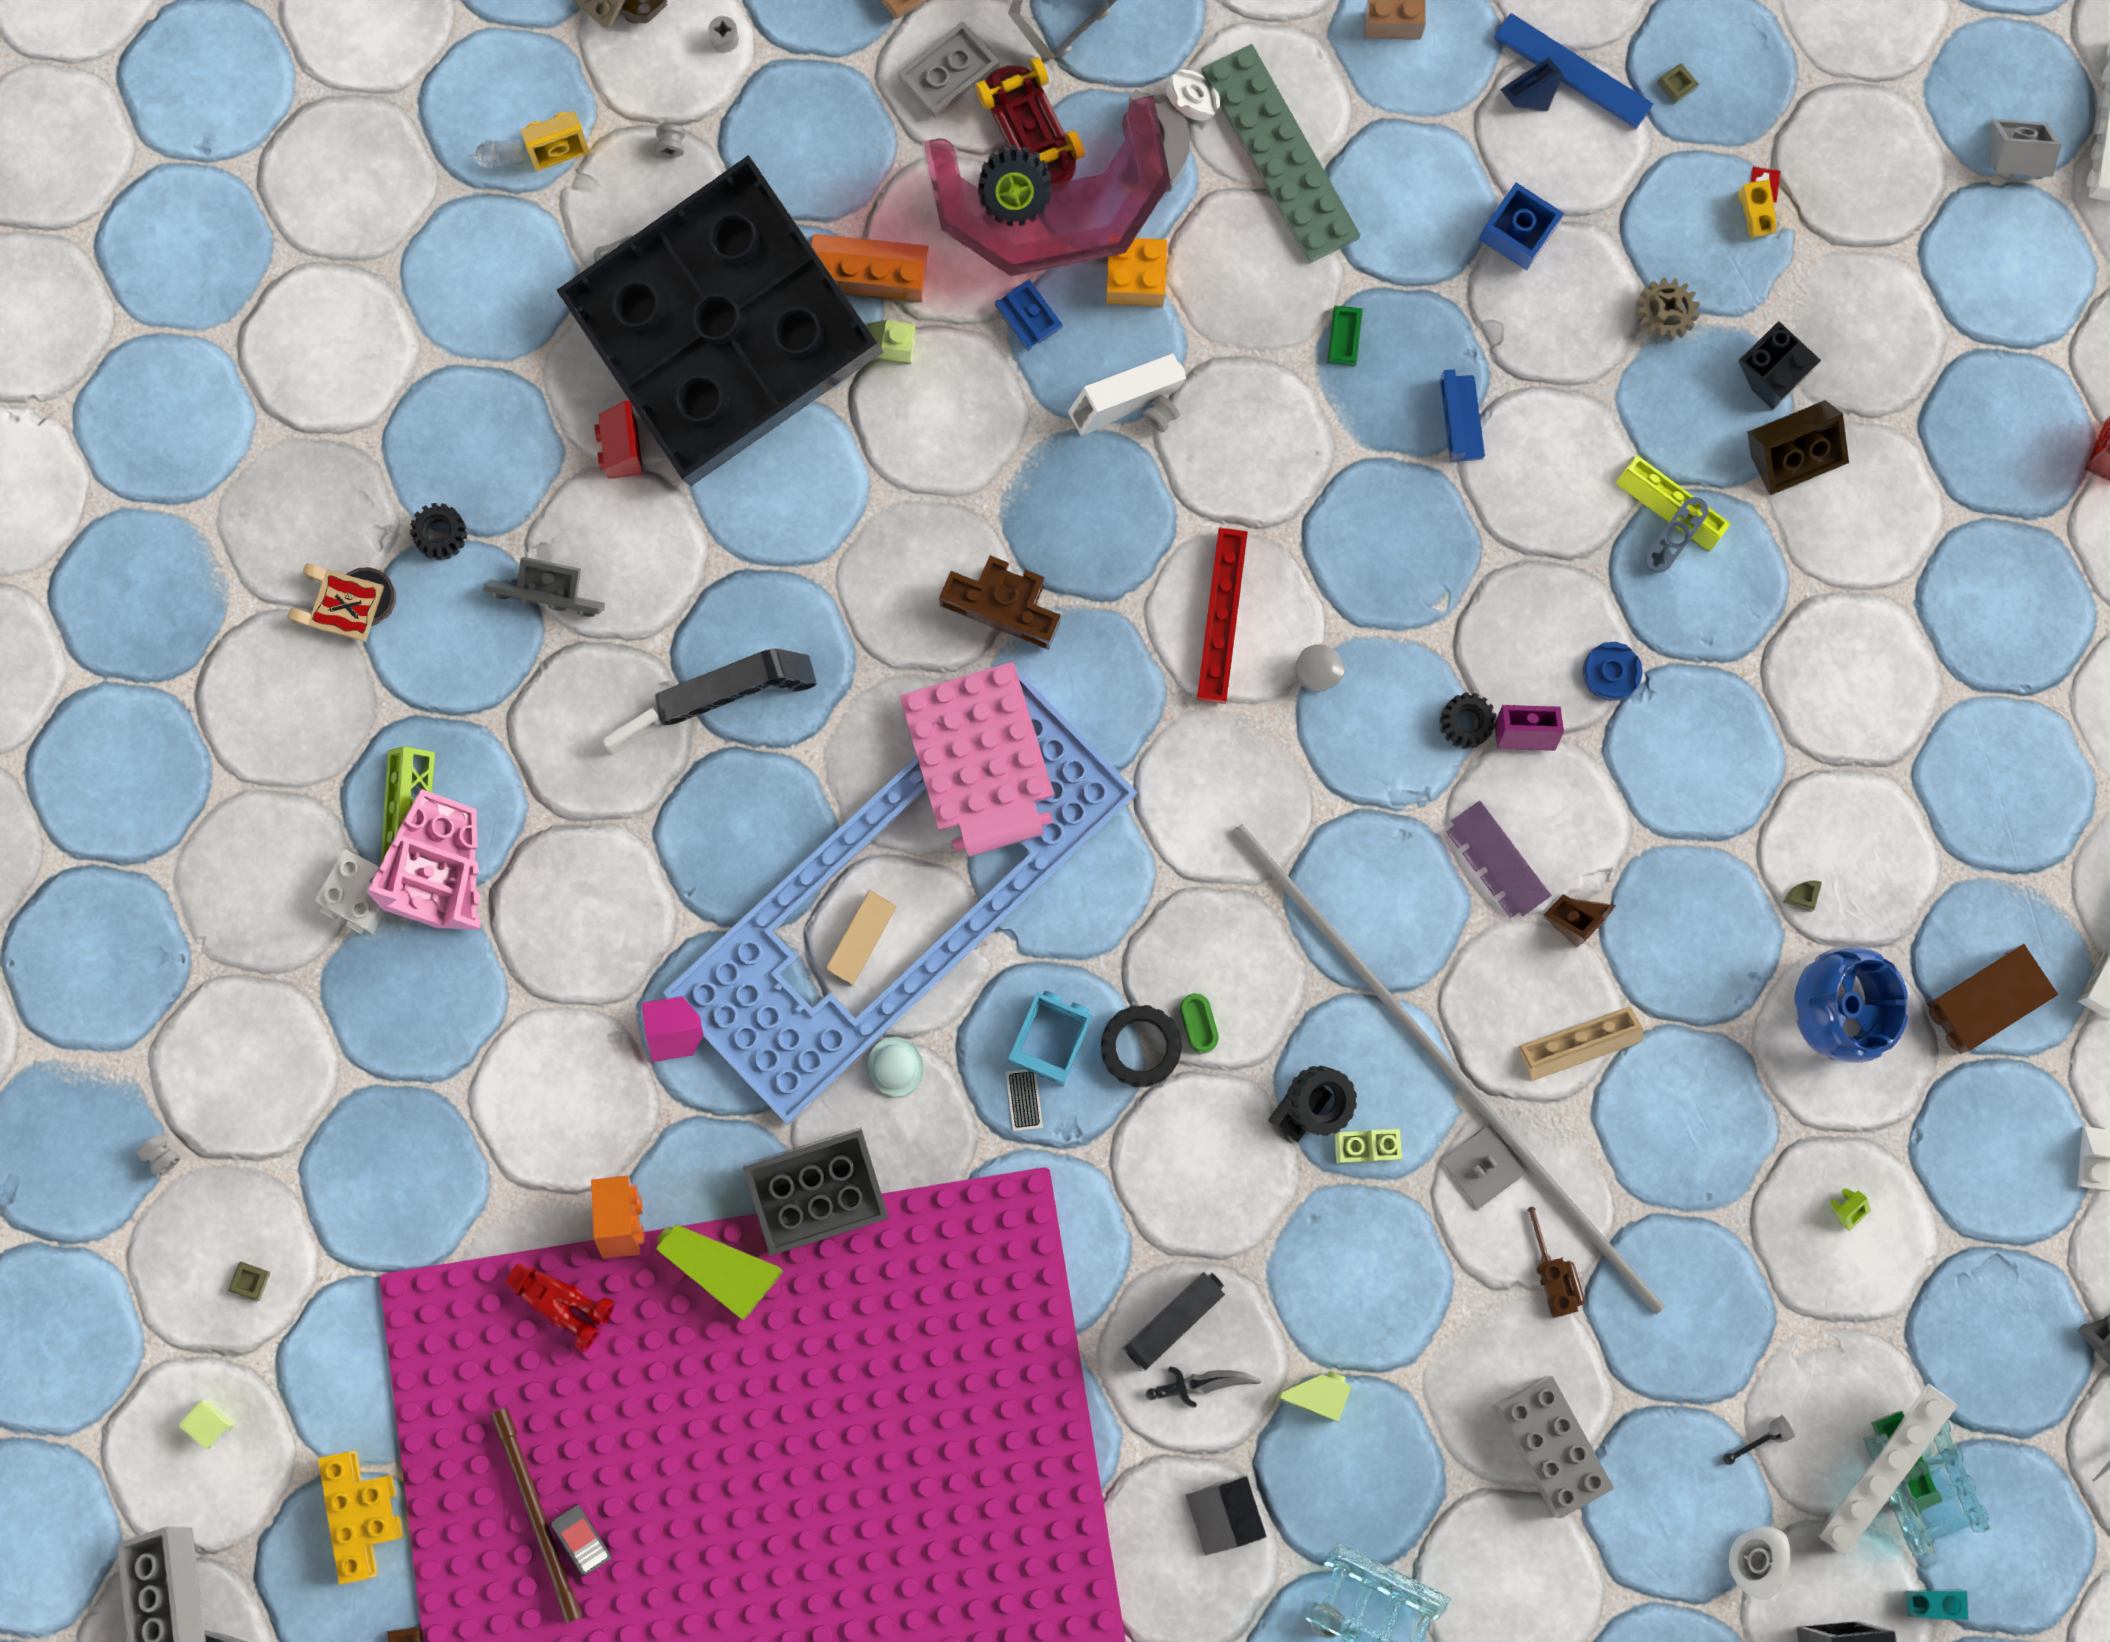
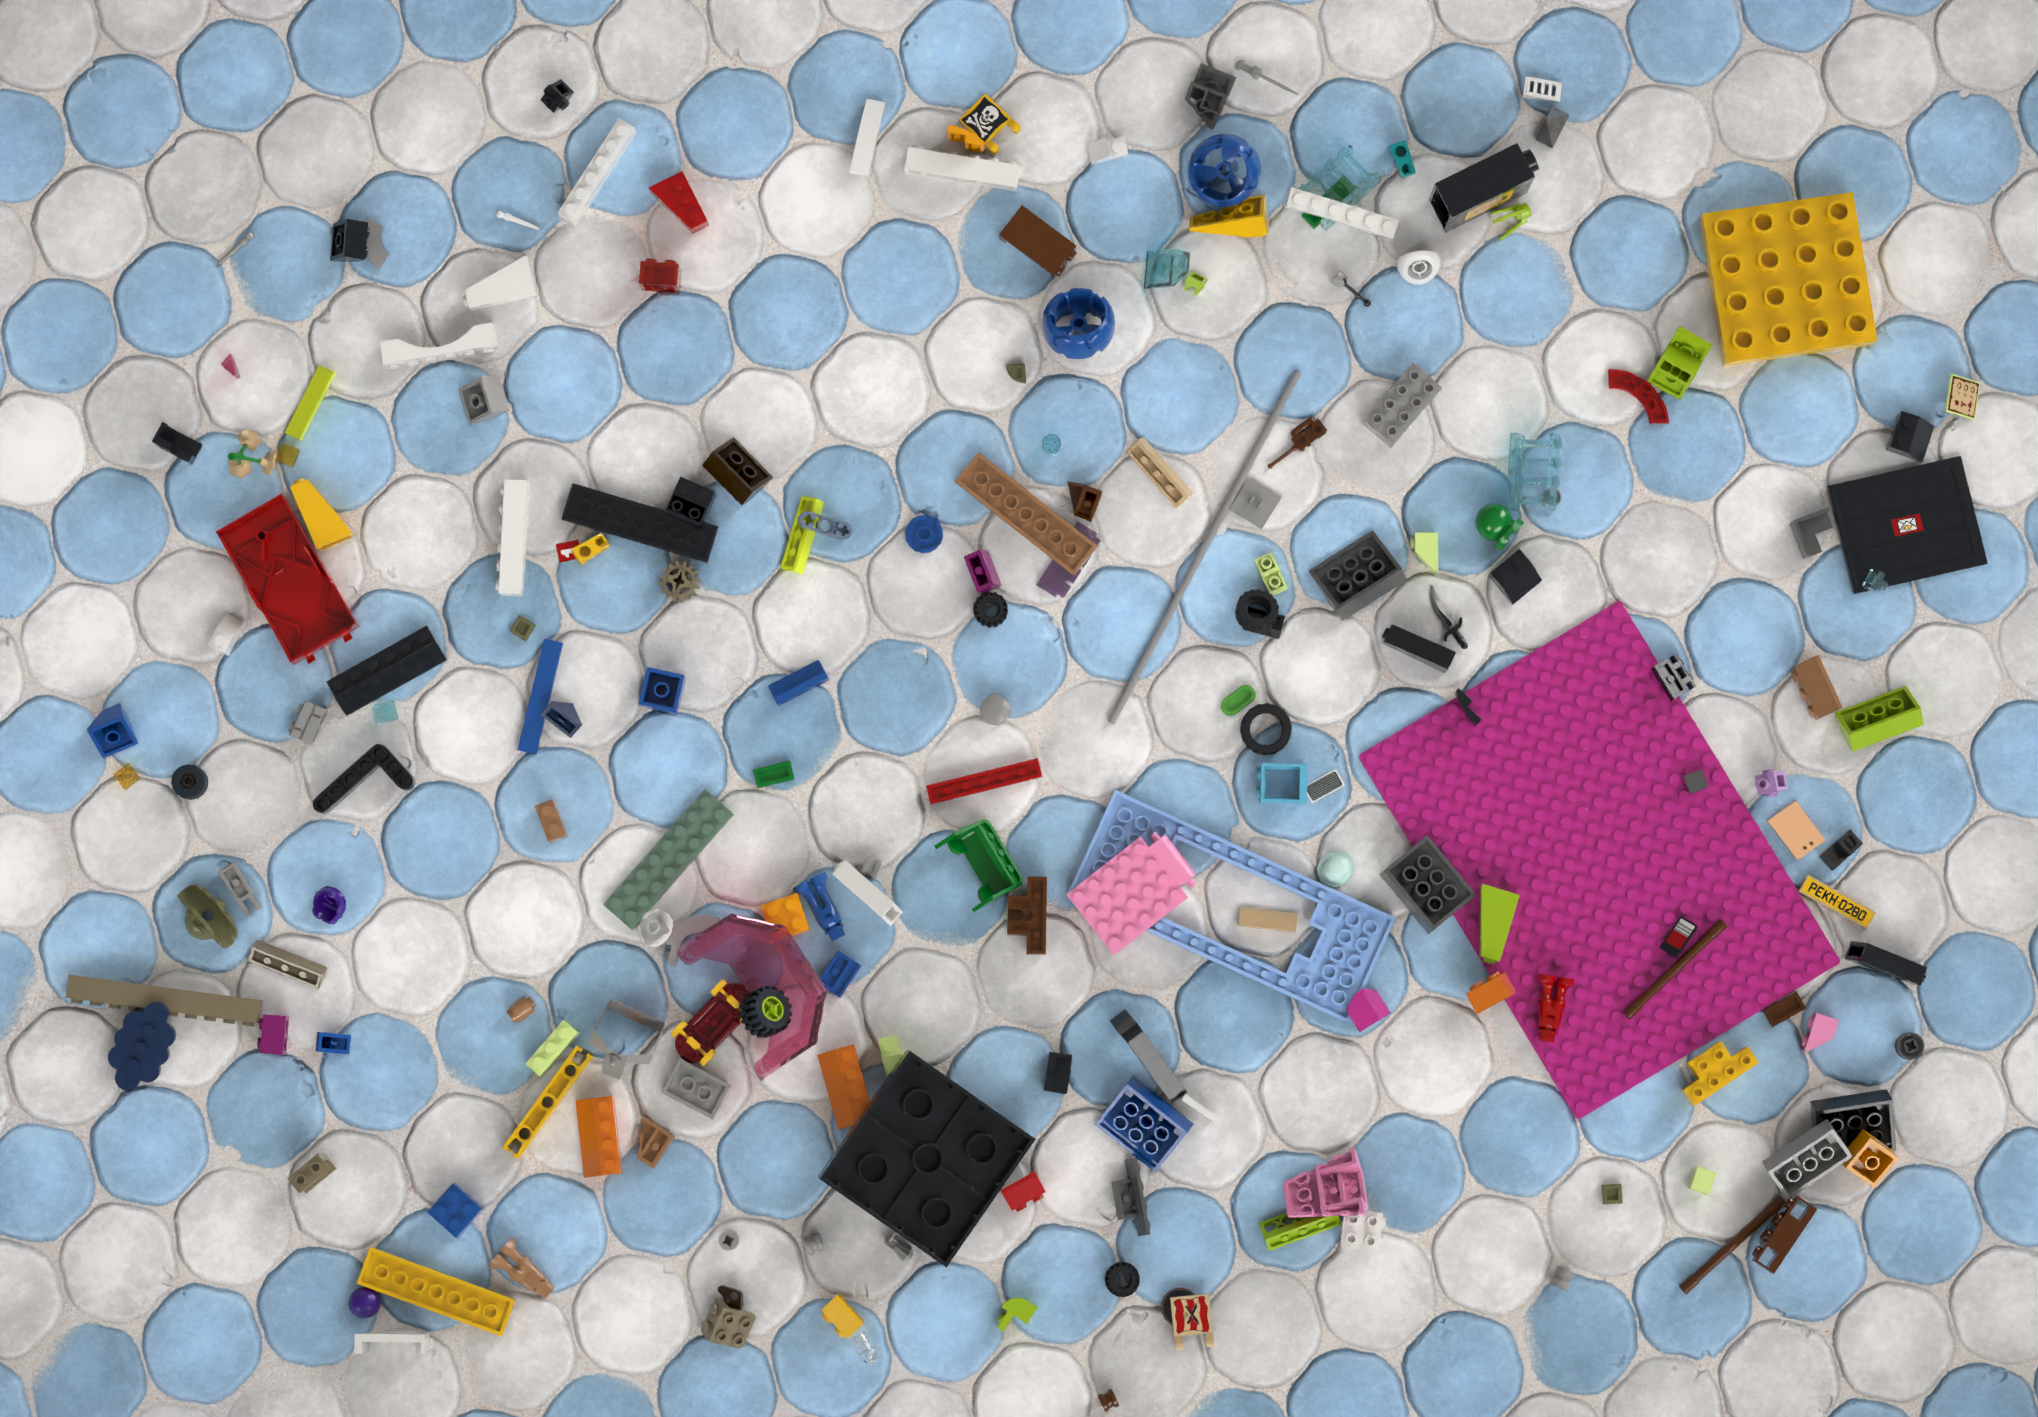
camera: 100 degrees left, 5 degrees up
none -> white brick [496,479,529,596]
none -> black plate [561,483,719,563]
none -> blue piece [793,872,845,941]
none -> green windscreen [934,819,1023,912]
none -> medium nougat plate [955,452,1098,576]
none -> lime brick [996,1297,1038,1331]
none -> clear light blue wheel [1042,434,1061,455]
none -> black panel [1044,1052,1072,1094]
none -> blue slope [1095,1076,1194,1173]
none -> reddish brown wheel [1097,1389,1119,1413]
none -> clear light blue slope [1144,248,1190,289]
none -> blue wheel [1187,133,1261,207]
none -> yellow wedge [1189,194,1269,238]
none -> dark grey slope [1309,530,1407,621]
none -> black slope [1454,688,1482,727]
none -> green tile [1475,503,1524,551]
none -> reddish brown piece [1679,1195,1786,1295]
none -> reddish brown piece [1752,1196,1817,1274]

